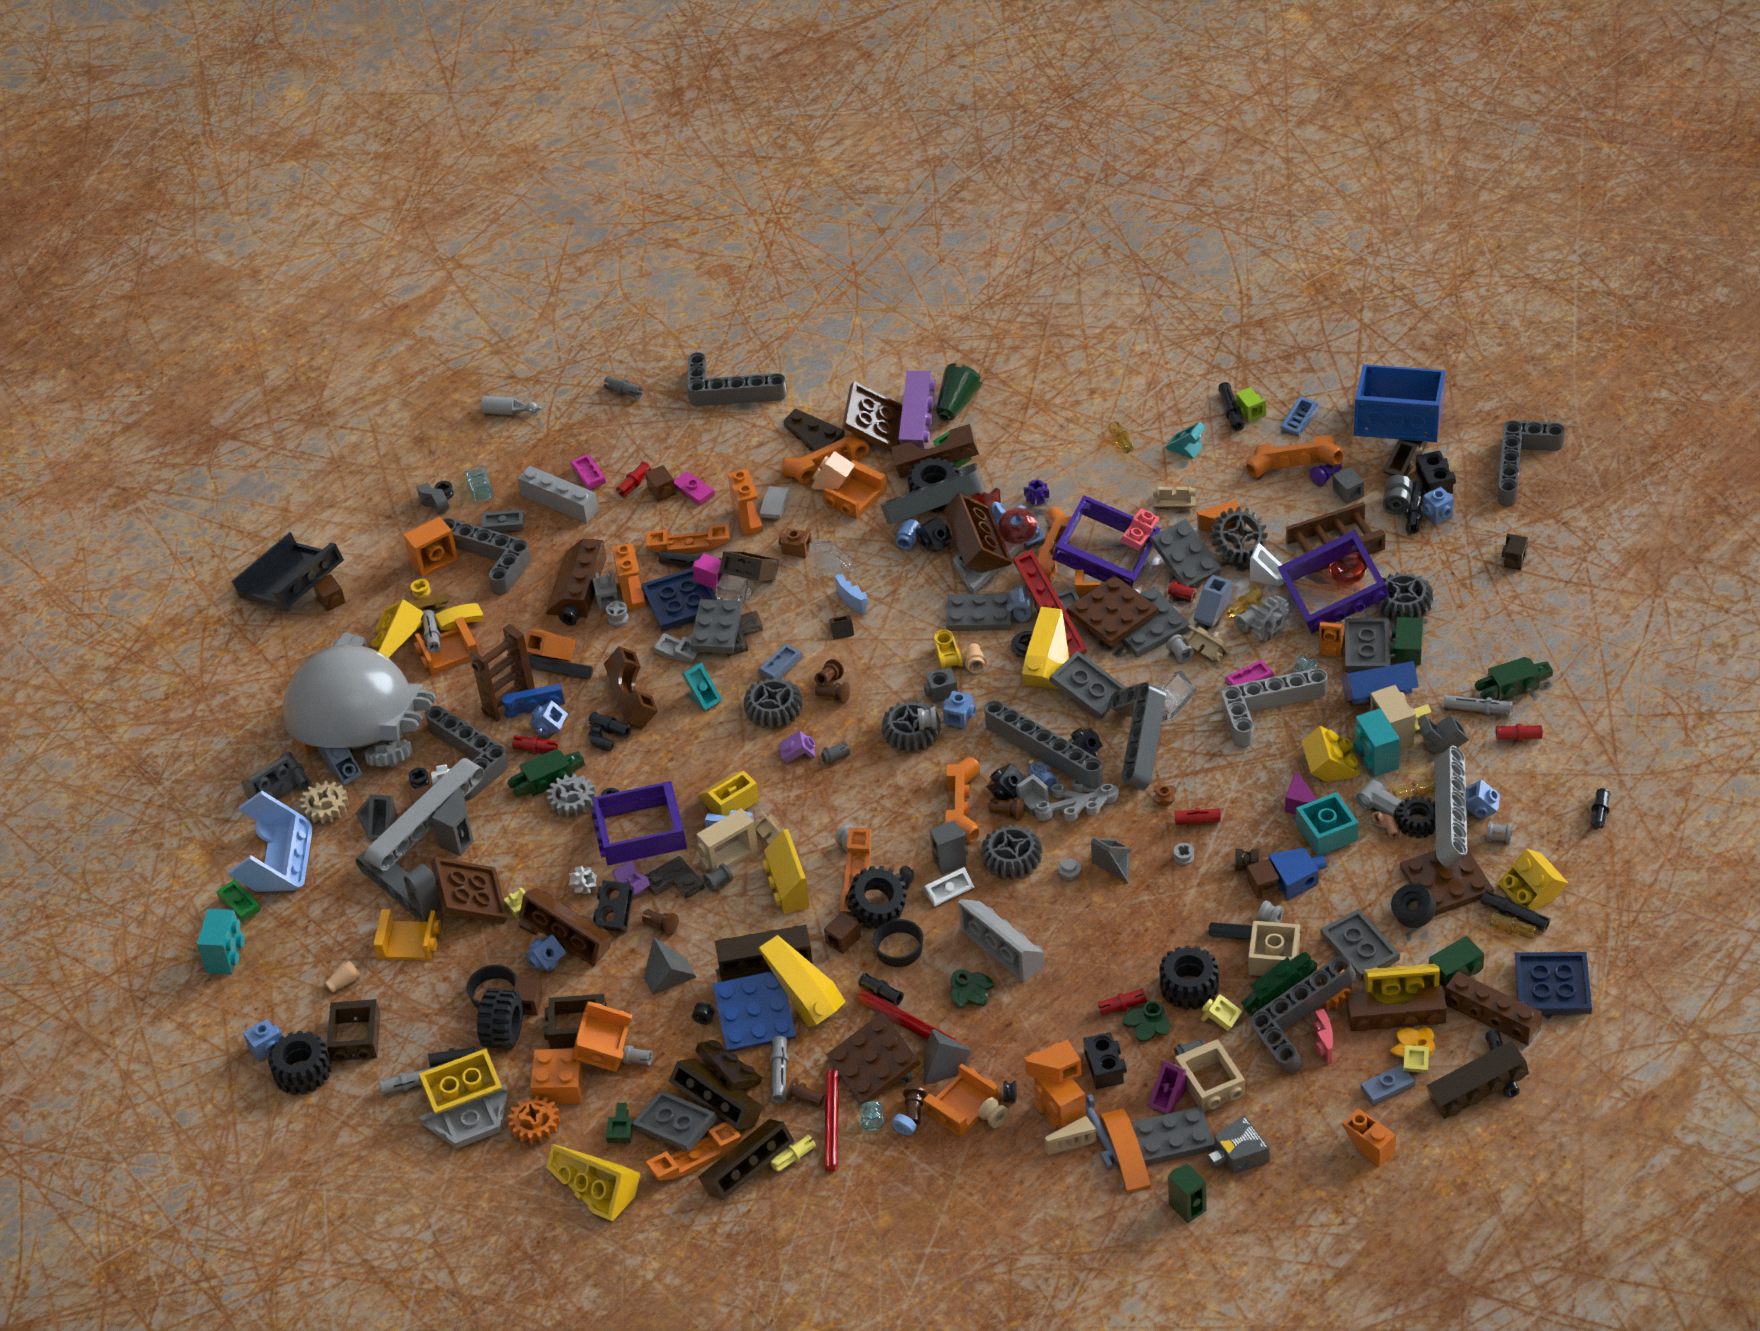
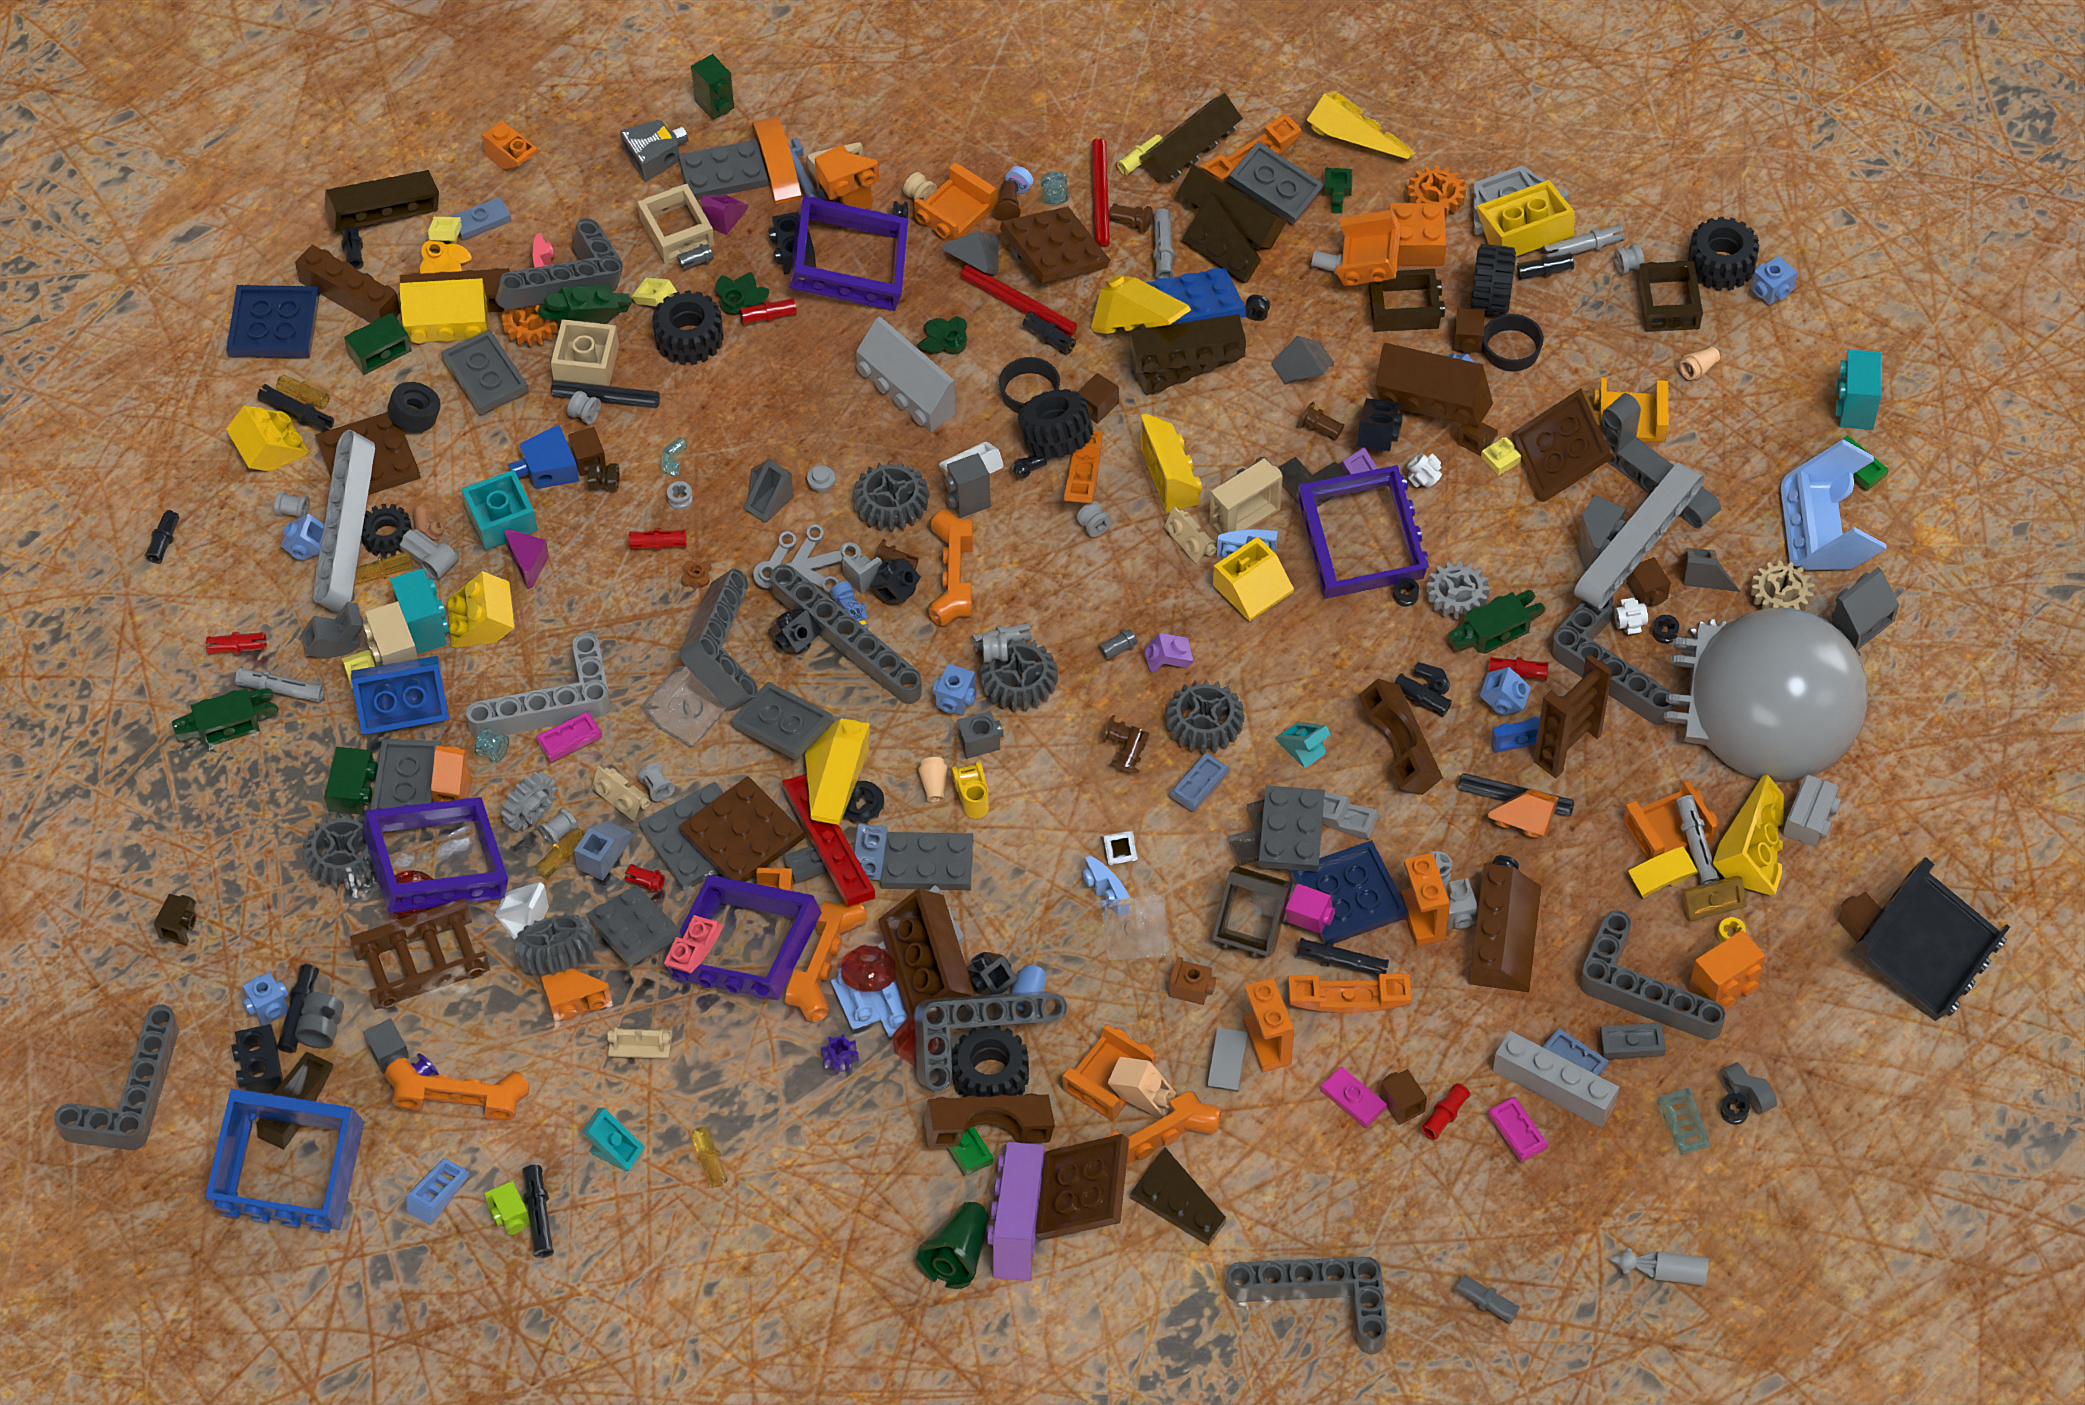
camera: 175 degrees right, 10 degrees up
none -> clear light blue arm [660,437,687,476]
none -> dark purple window [789,196,908,311]
none -> light grey pin [972,622,1032,653]
none -> sand blue plate [1543,1028,1609,1077]
none -> light grey wheel [1614,244,1645,275]

